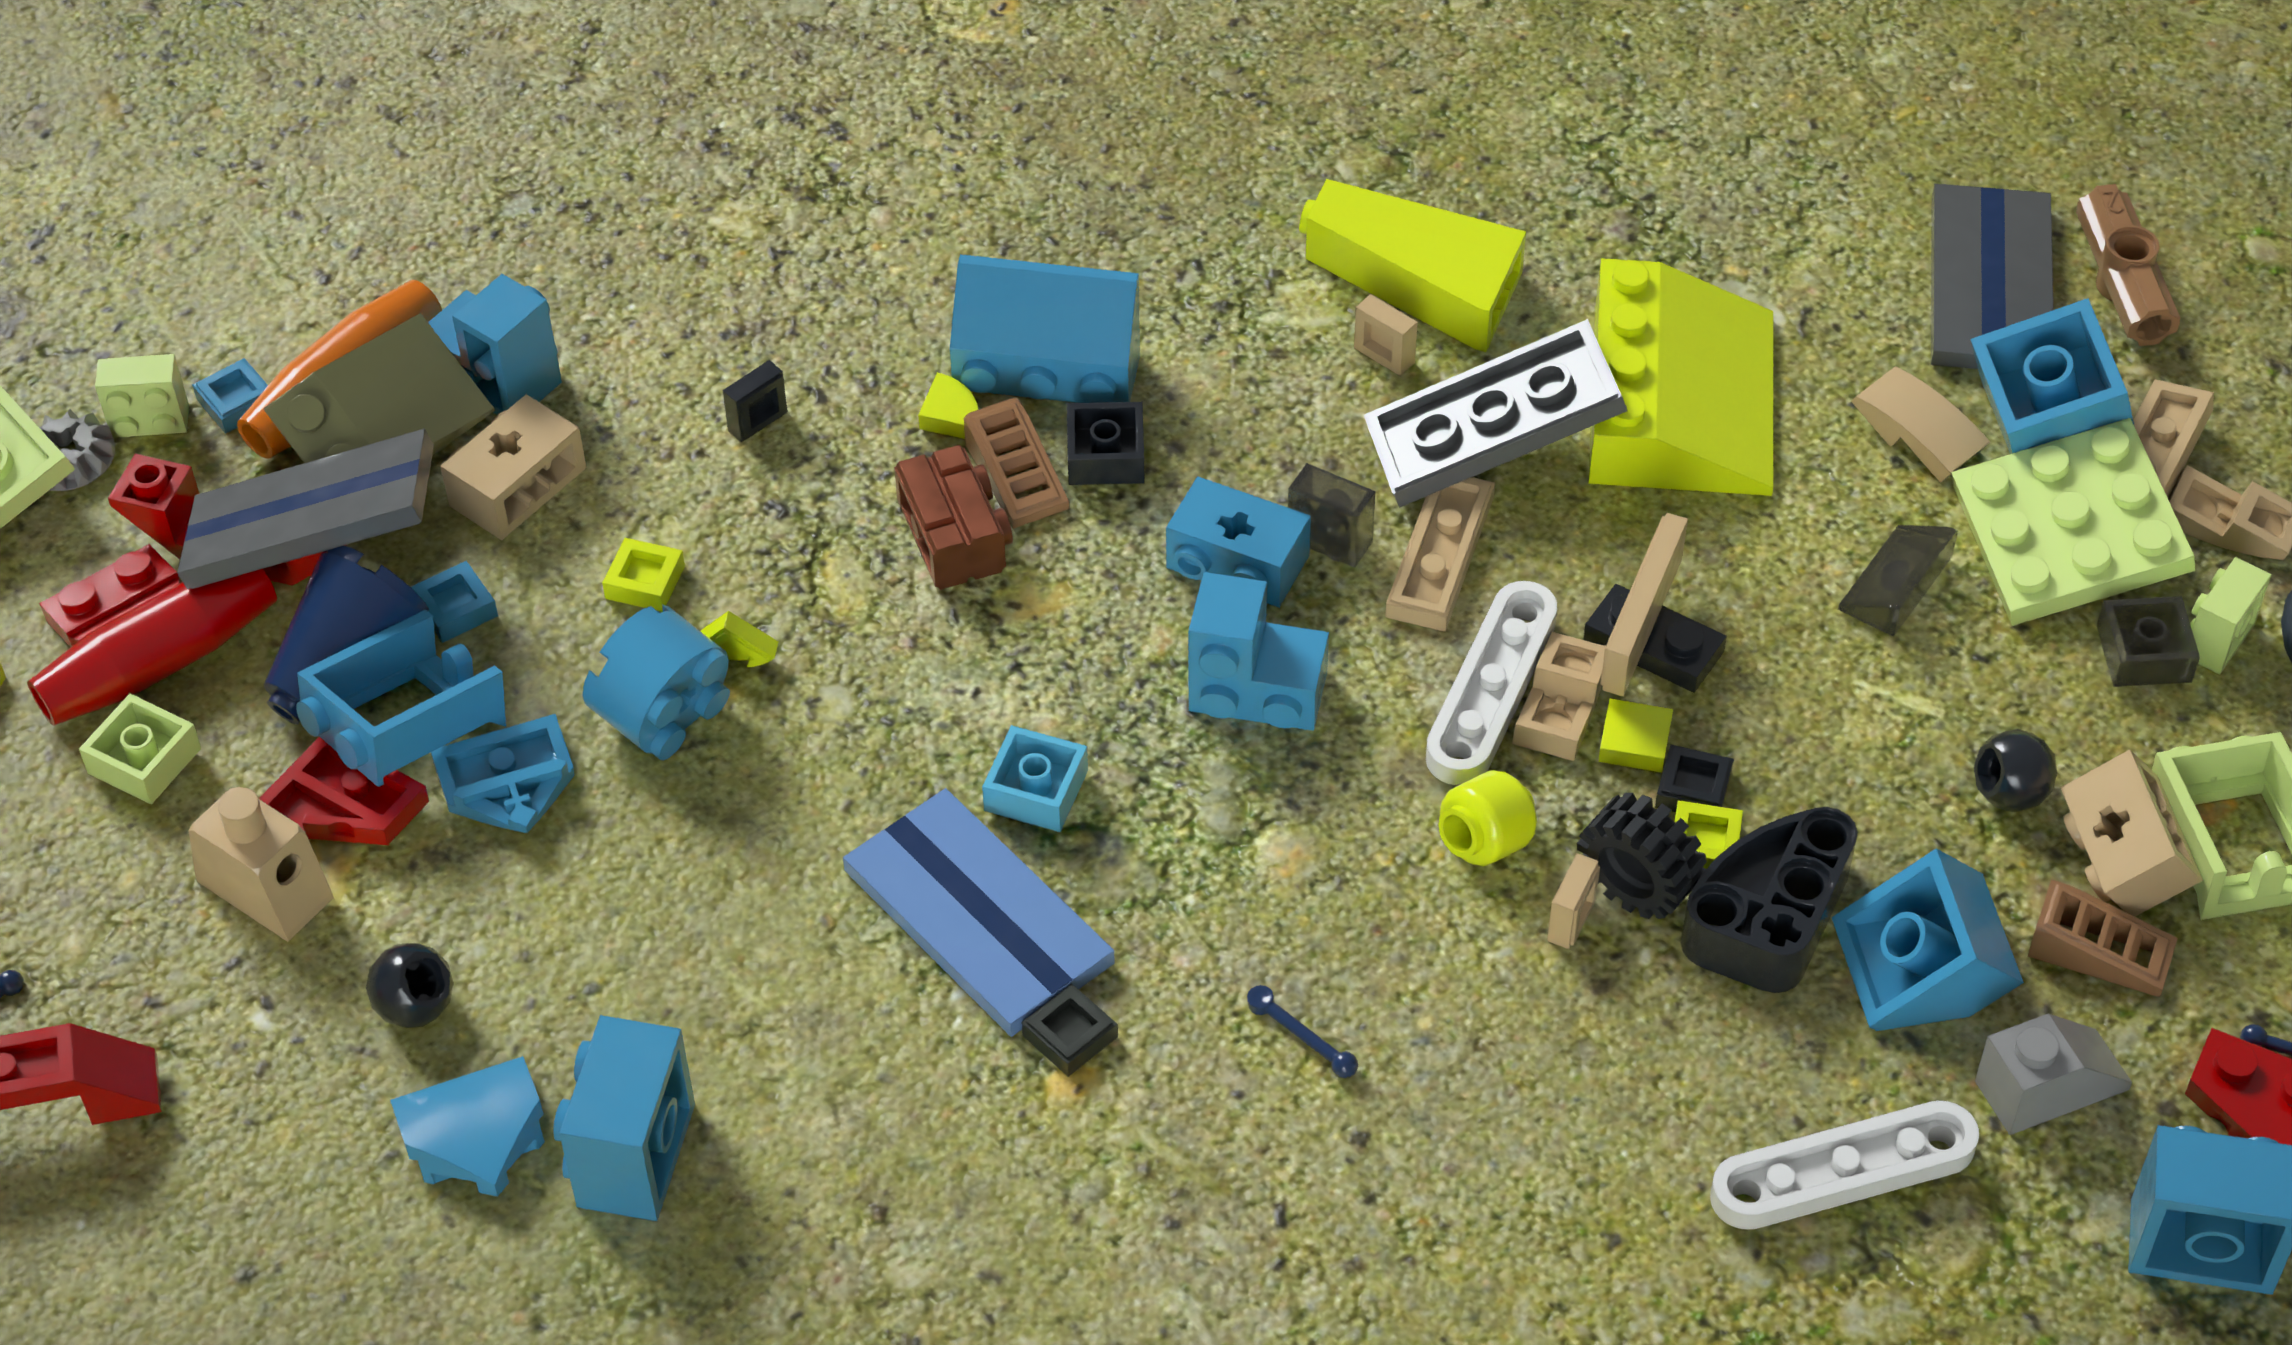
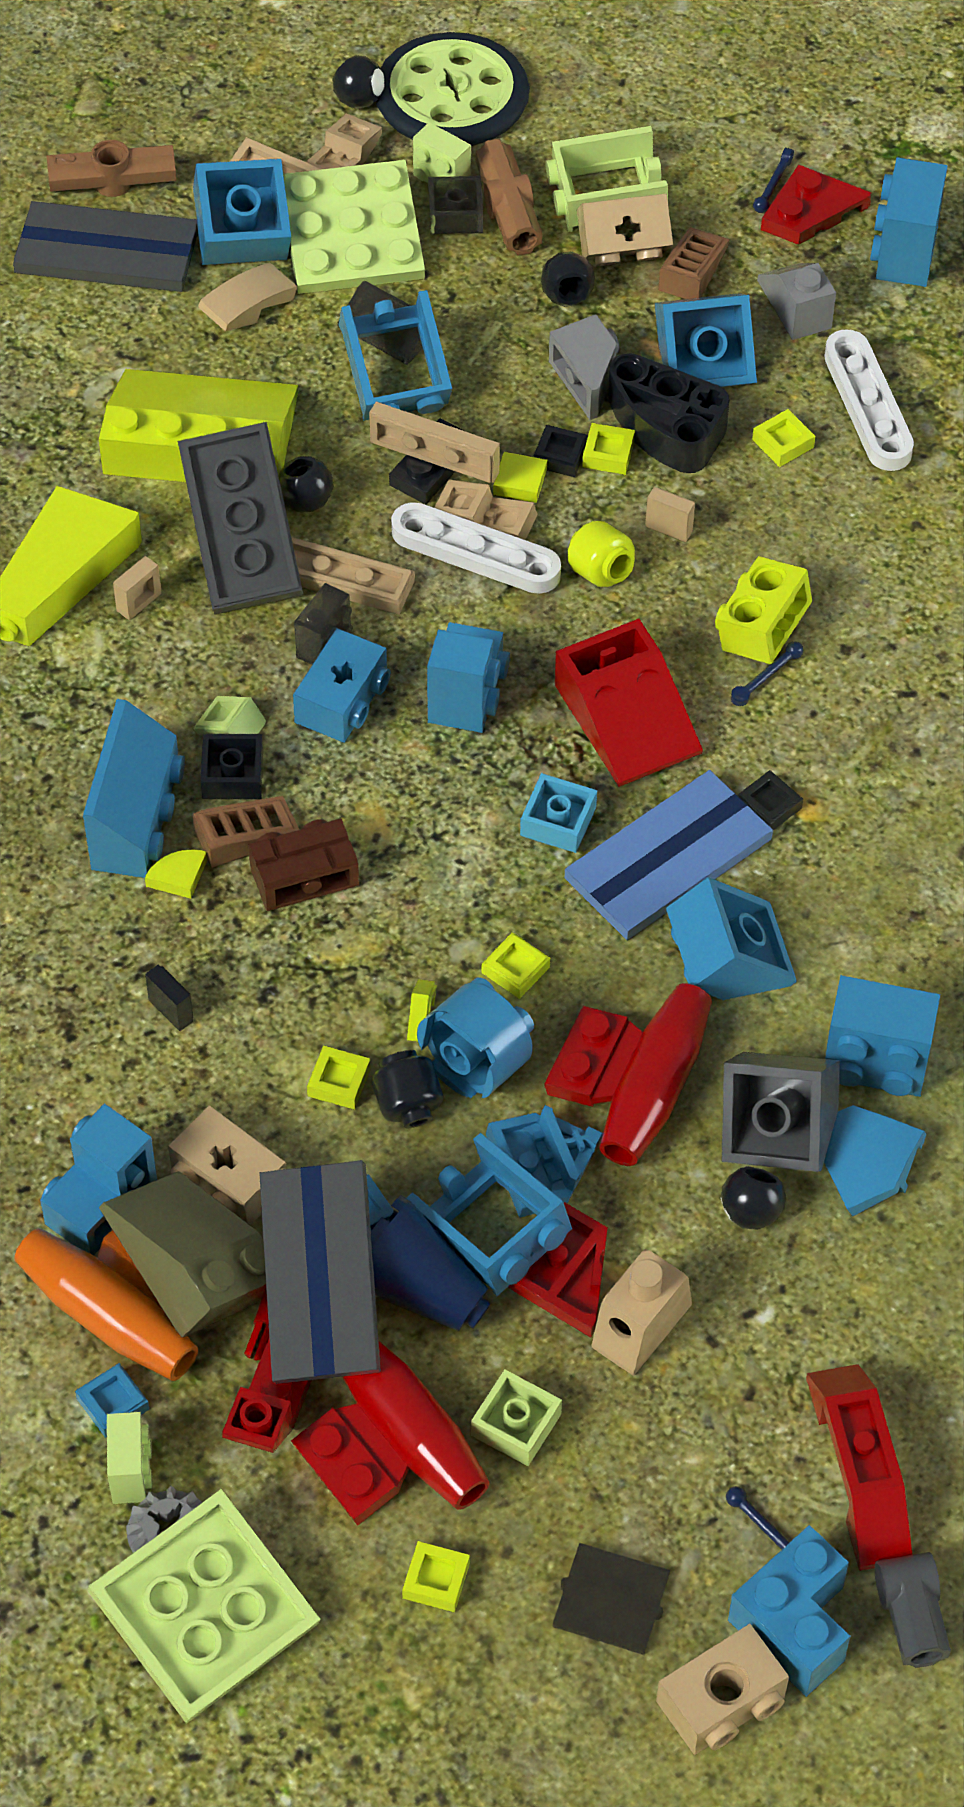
camera: 90 degrees left, 5 degrees up
black tyre [1577,793,1707,919] -> none
none -> yellowish green slope [193,696,266,736]
none -> black piece [278,456,334,512]
none -> dark azure window [338,290,452,421]
none -> black head [371,1050,444,1129]
none -> medium nougat piece [476,139,542,256]
none -> neon yellow tile [481,932,551,999]
none -> red plate [544,983,712,1166]
none -> light grey slope [549,314,620,420]
none -> red slope [555,619,703,787]
none -> dark azure slope [666,877,797,1000]
none -> neon yellow brick [715,556,812,664]
none -> dark grey slope [722,1052,840,1172]
none -> neon yellow tile [752,409,816,467]

